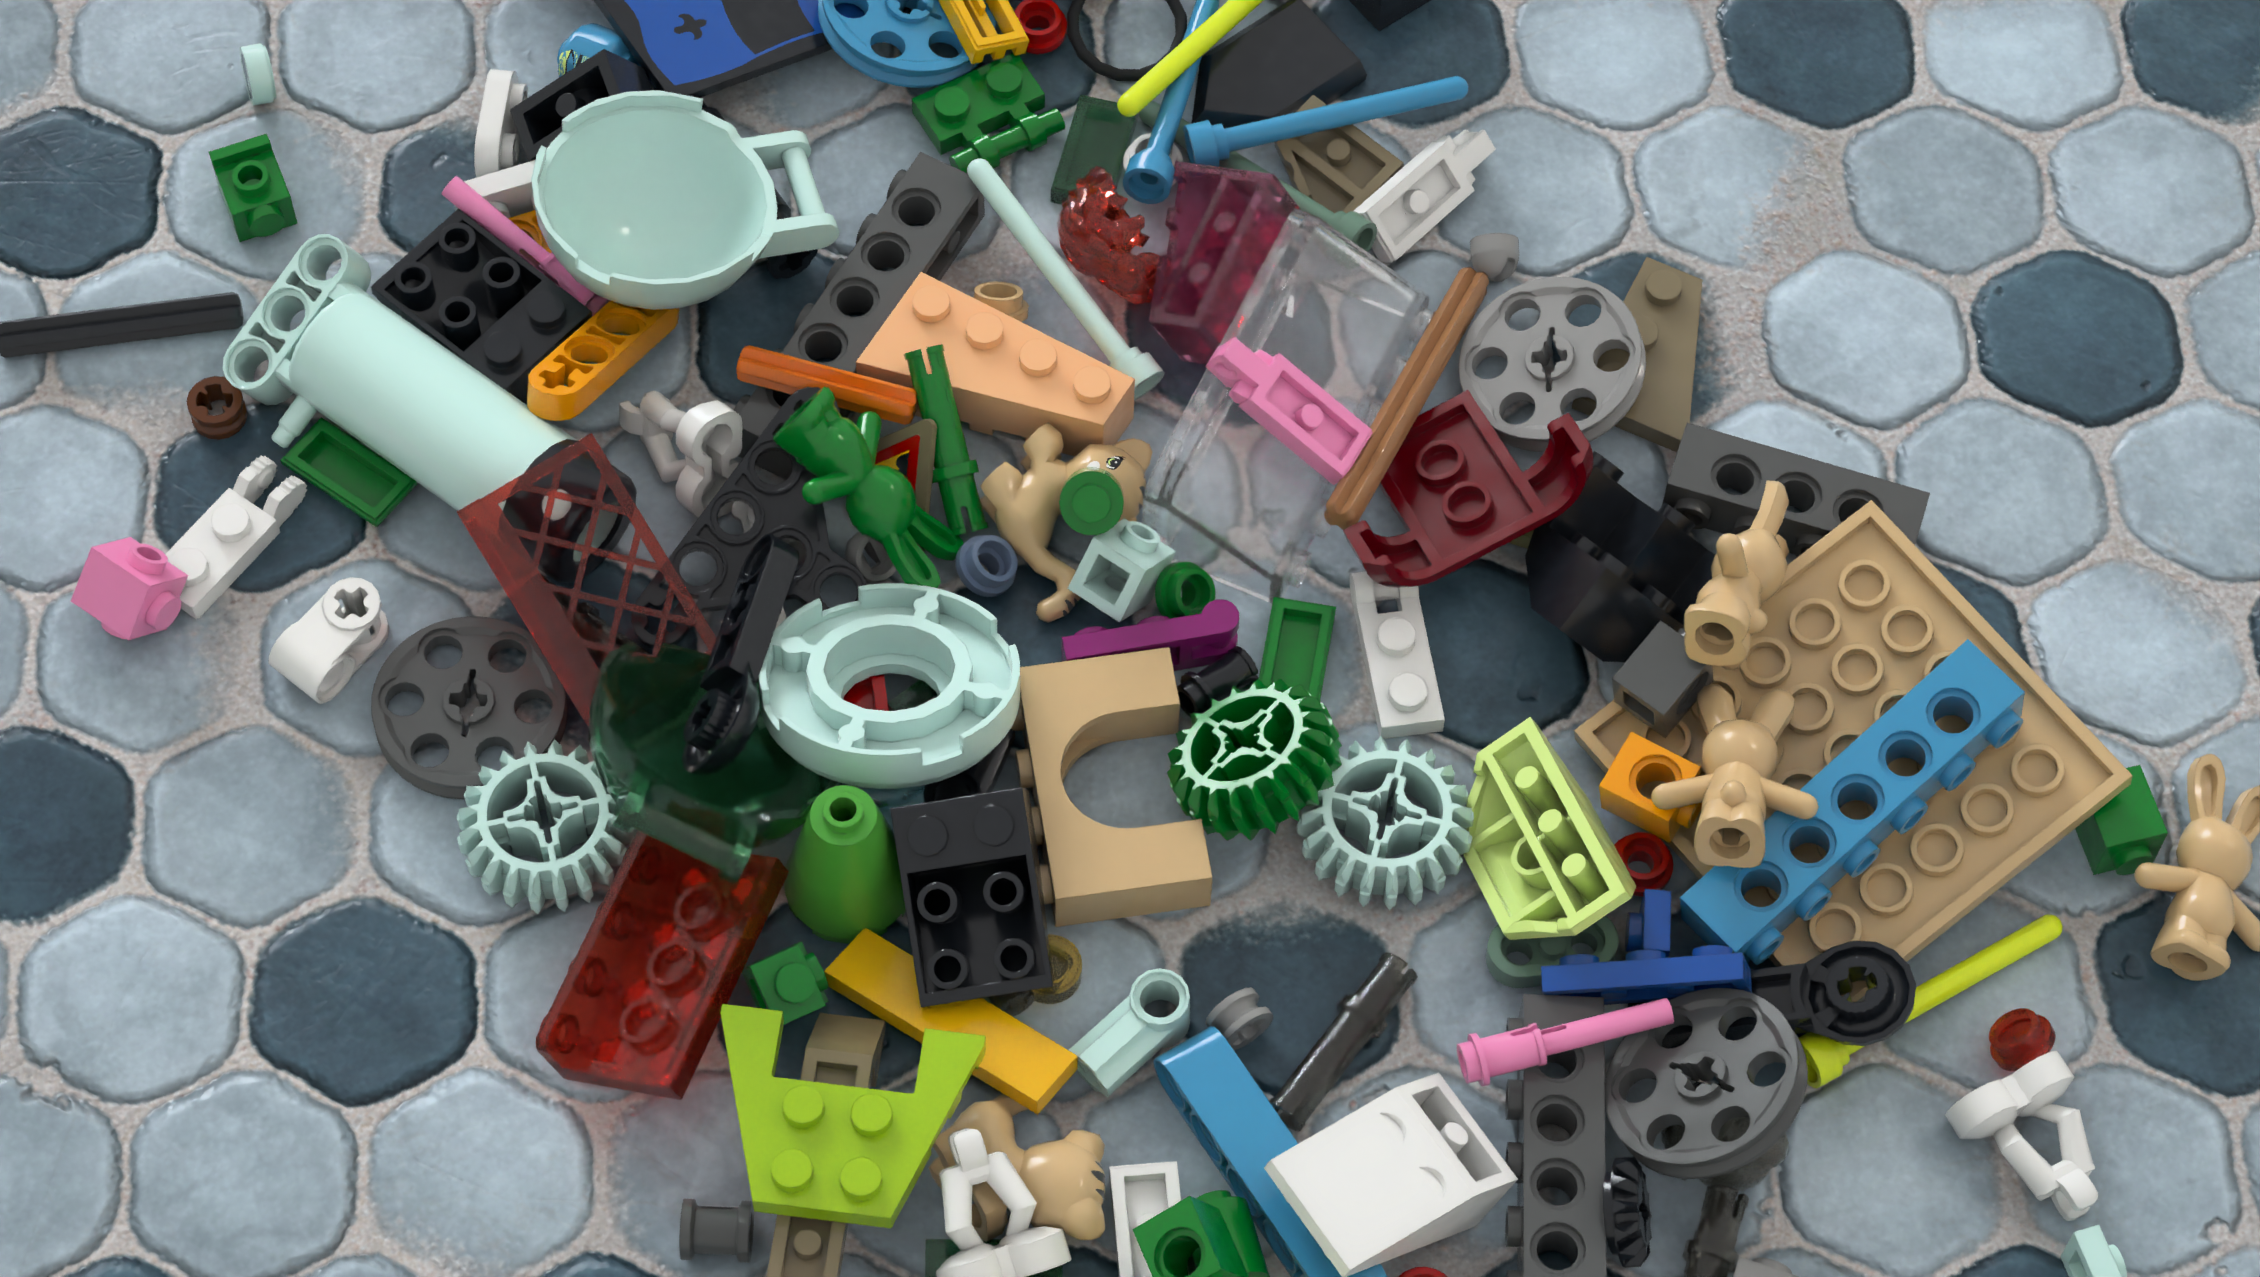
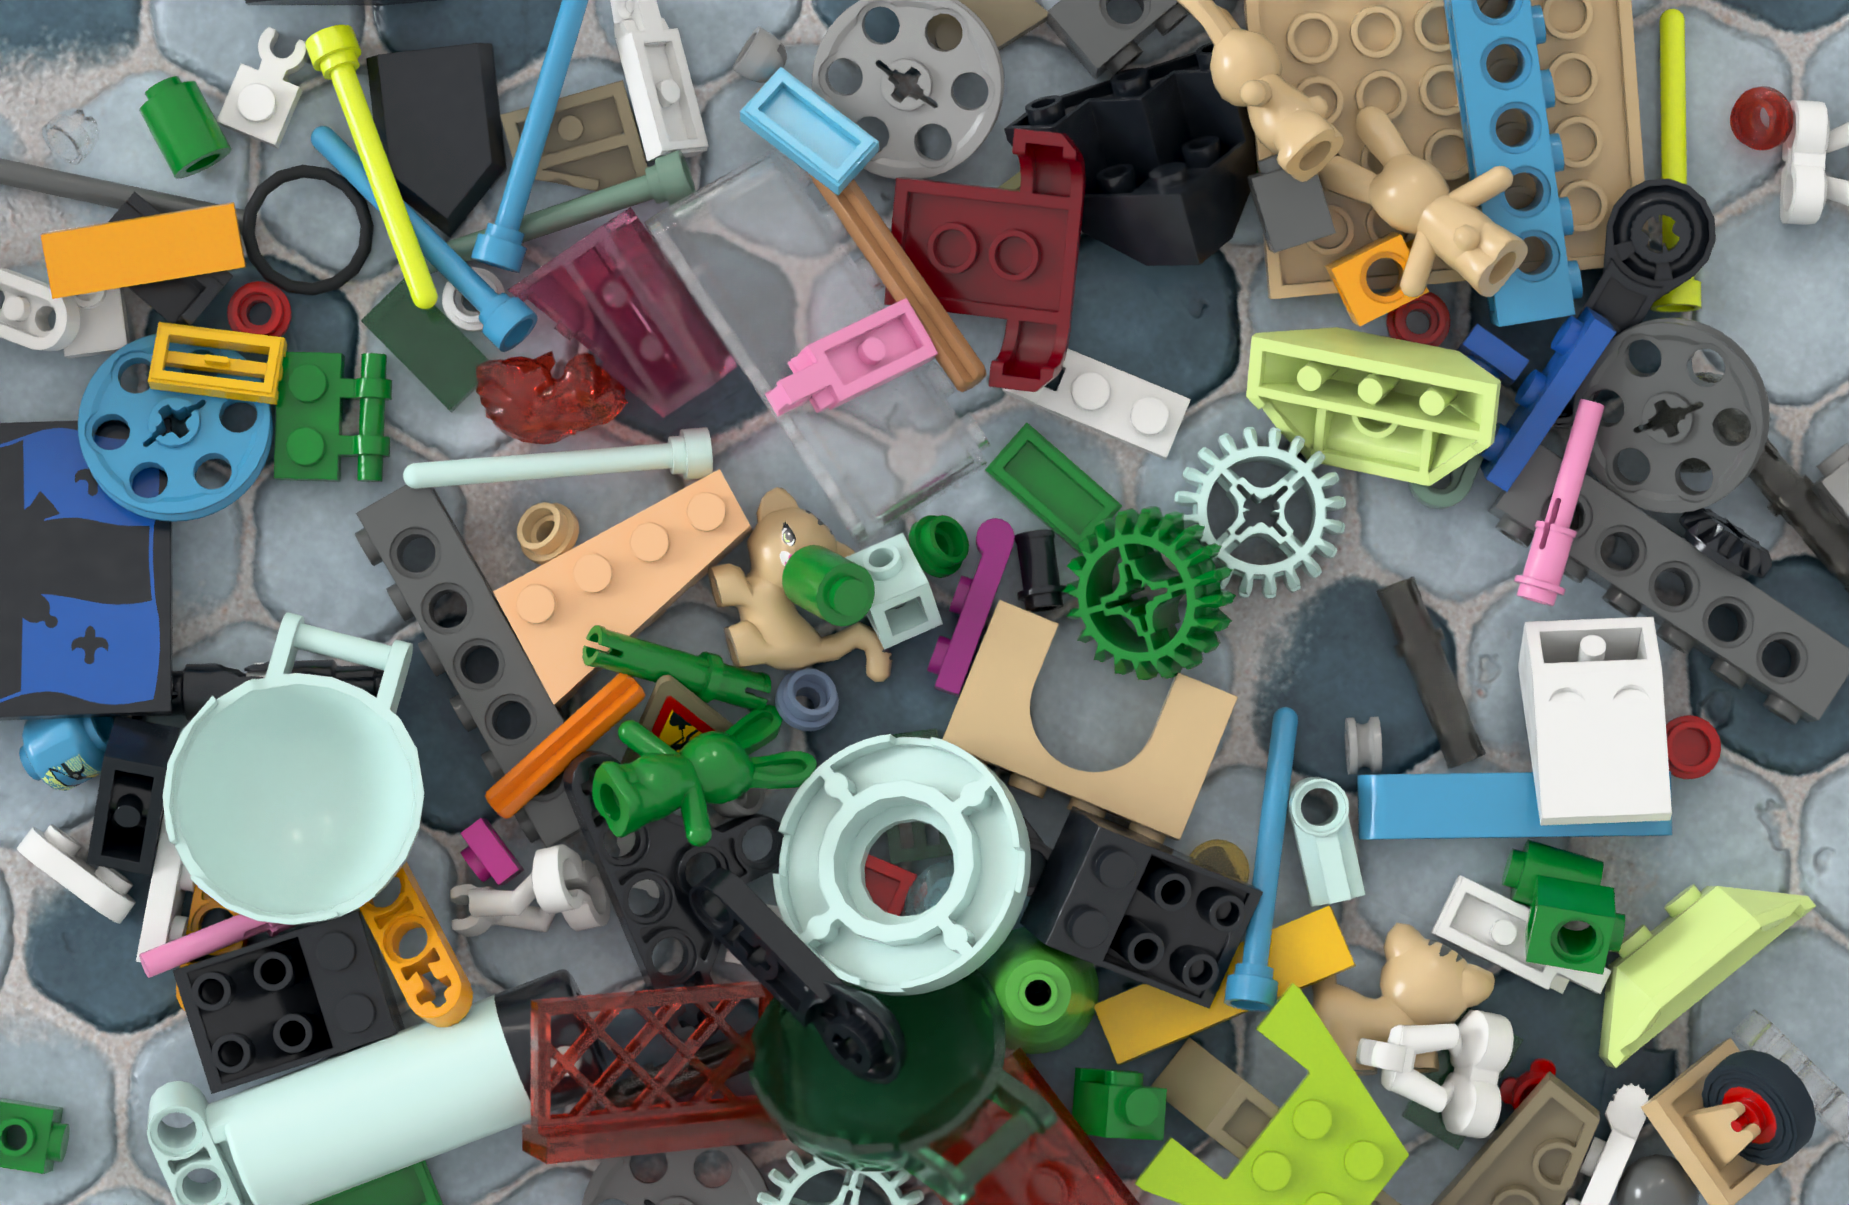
camera: 55 degrees left, 25 degrees up
none -> dark pink plate [460,818,524,885]
none -> medium azure tile [740,67,879,196]
none -> dark azure piece [1224,707,1298,1012]

